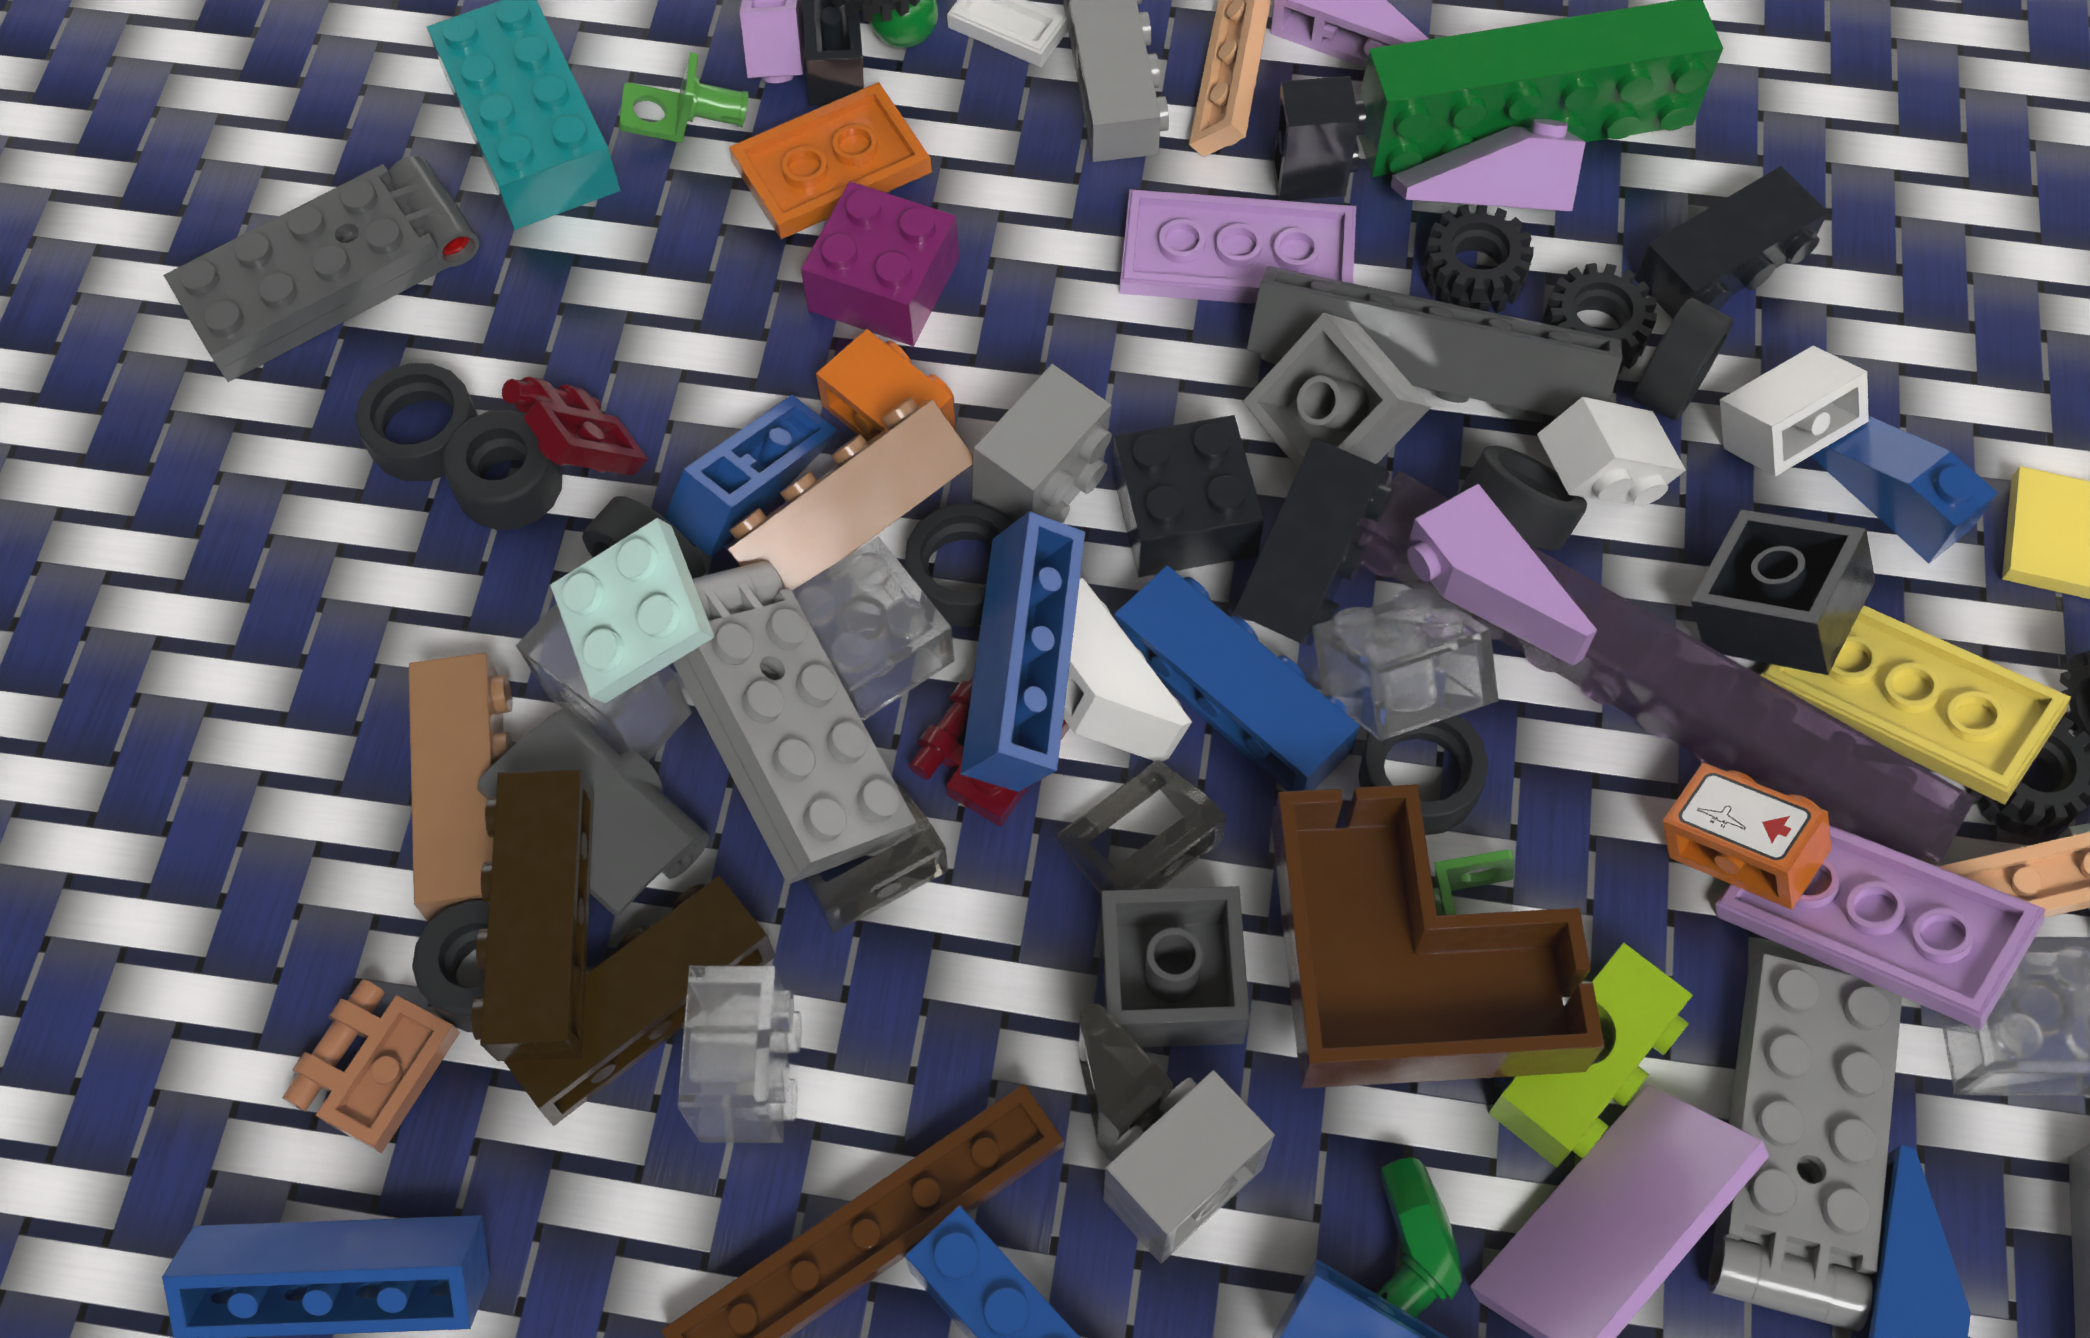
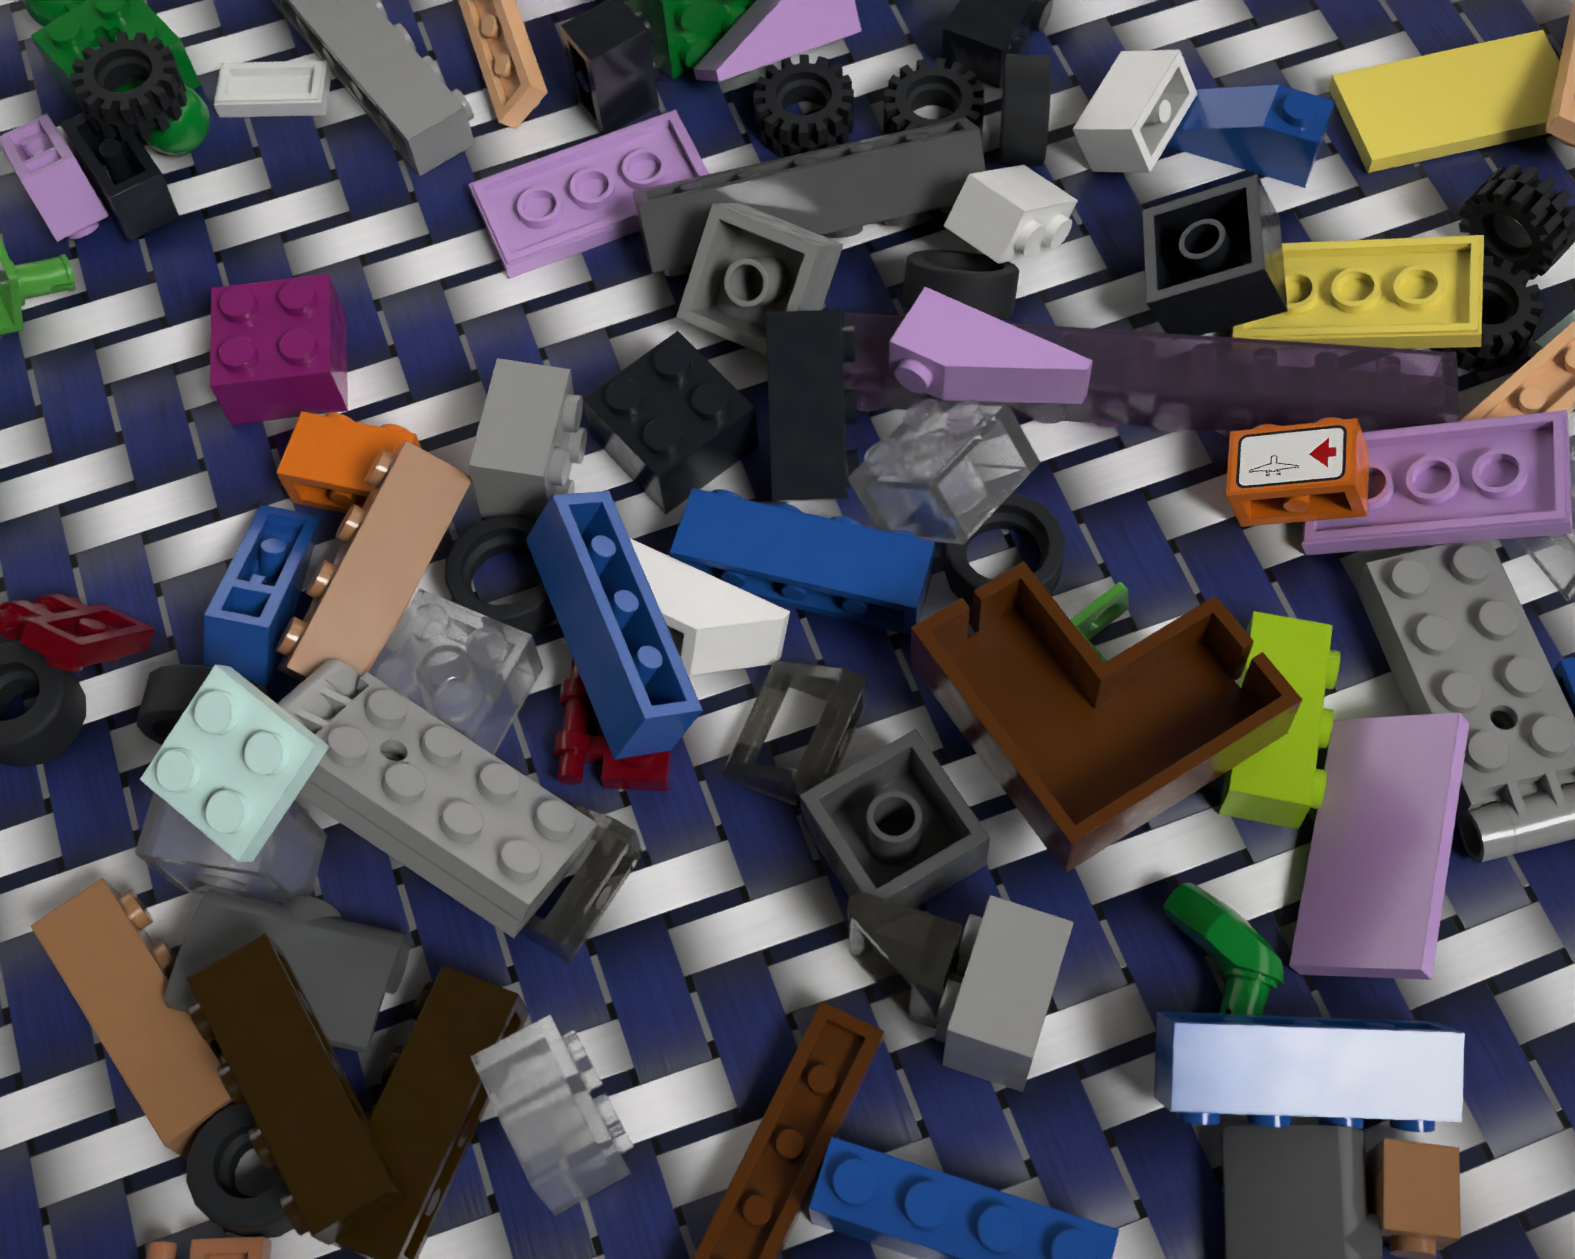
camera: 25 degrees left, 0 degrees up
orange plate [729,82,932,239] -> none

